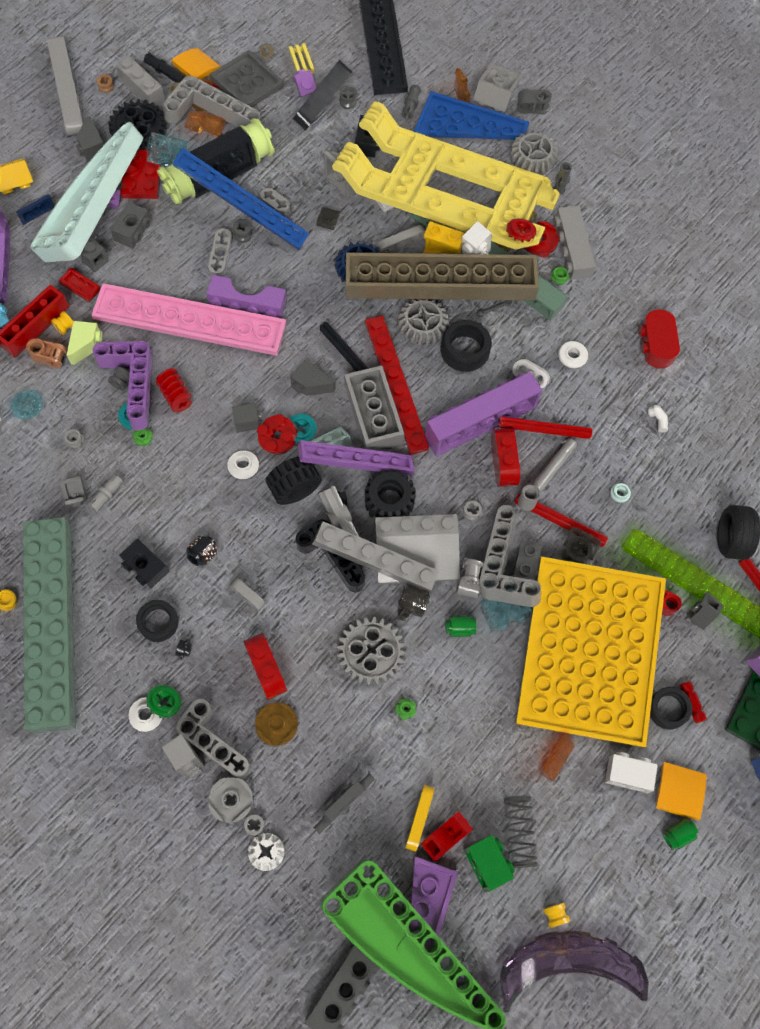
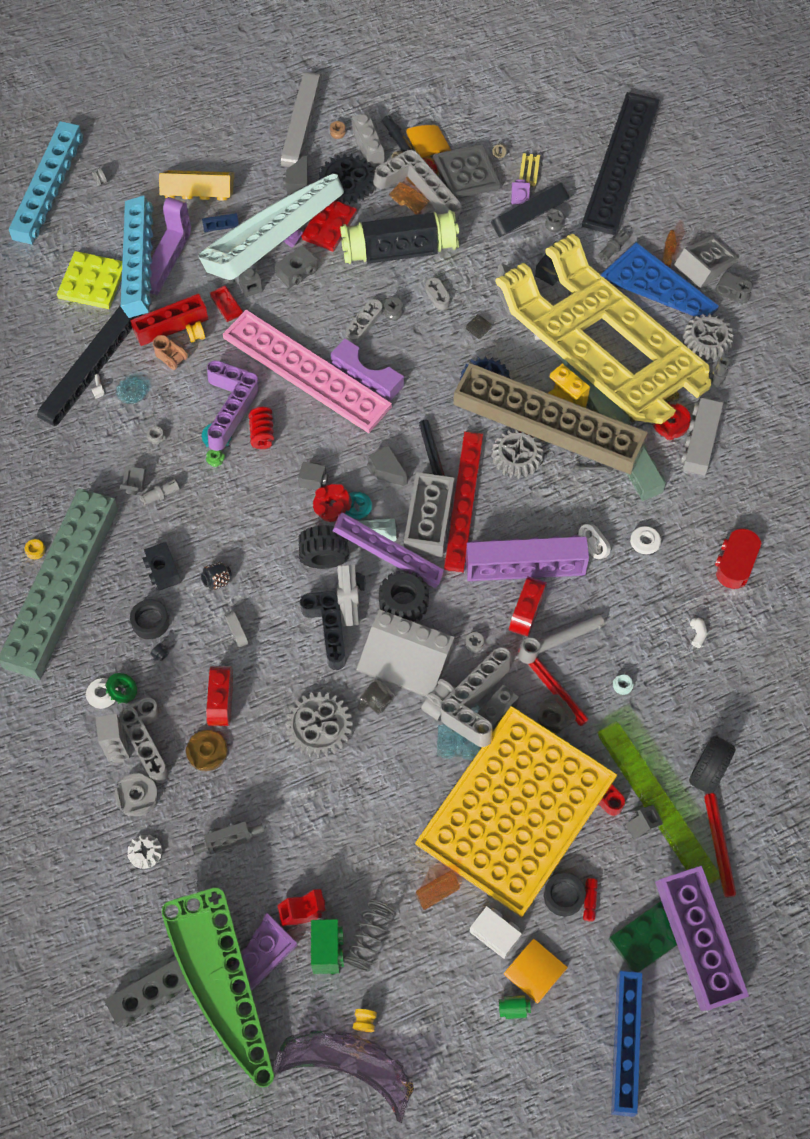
camera: 30 degrees right, 5 degrees down
yellowish green slope [67,321,102,365] -> none
dark grey wheel [108,367,130,391] -> none
clear light blue brick [147,132,187,166] -> none
blue plate [172,148,309,250] -> none
white piece [227,451,259,479] -> none
light grey bush [244,815,264,836] -> none
light grey brick [312,522,439,592] -> none
light grey beam [376,225,426,253] -> none
bright green plate [395,698,416,720] -> none
yellow beam [405,785,435,852] -> none
black tyre [440,320,492,372] -> none
green brick [445,616,476,637] -> none
white brick [462,221,492,254] -> none
red axle [498,416,593,439] -> none
red gear [506,219,536,243] -> none
bright green plate [551,267,569,285] -> none

